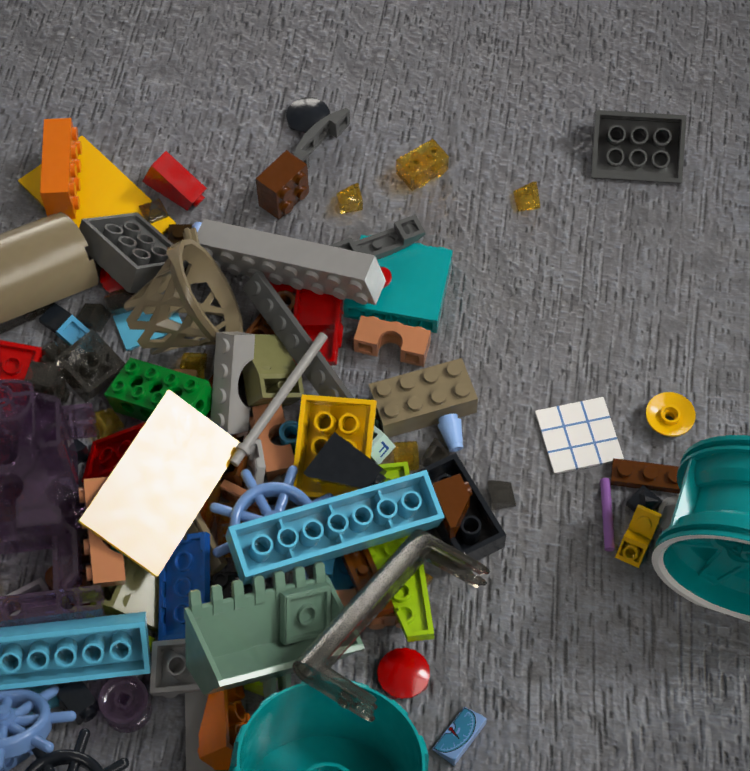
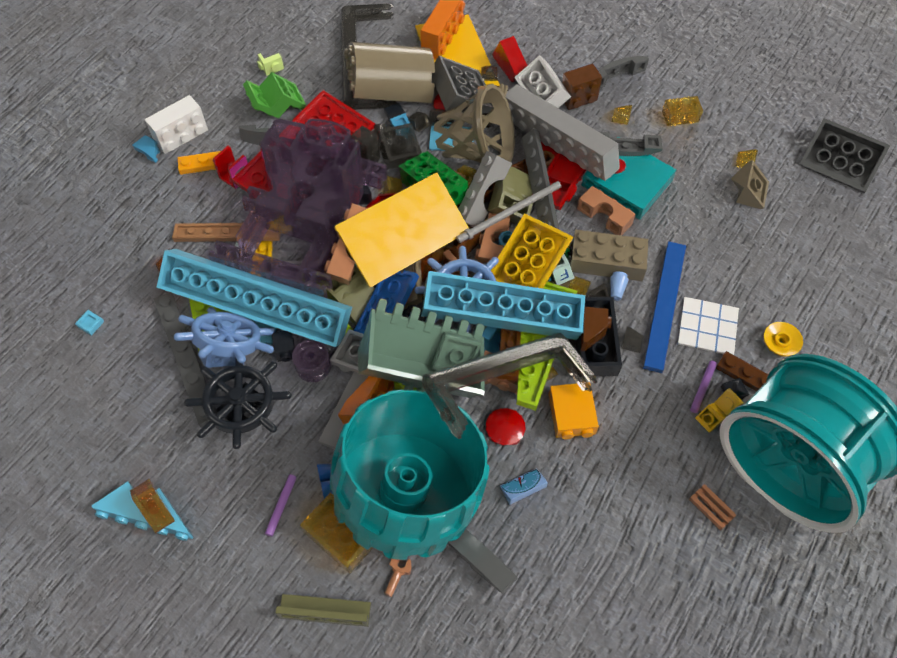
camera: 25 degrees right, 0 degrees up
light grey tile [246,439,266,485] -> none
black dish [286,97,330,133] -> none
black slope [303,432,387,489] -> none
none -> white brick [515,55,571,108]
none -> light orange brick [549,382,599,439]
none -> blue tile [643,241,686,373]
none -> nougat tile [689,484,736,531]
none -> dark tan slope [731,160,769,209]

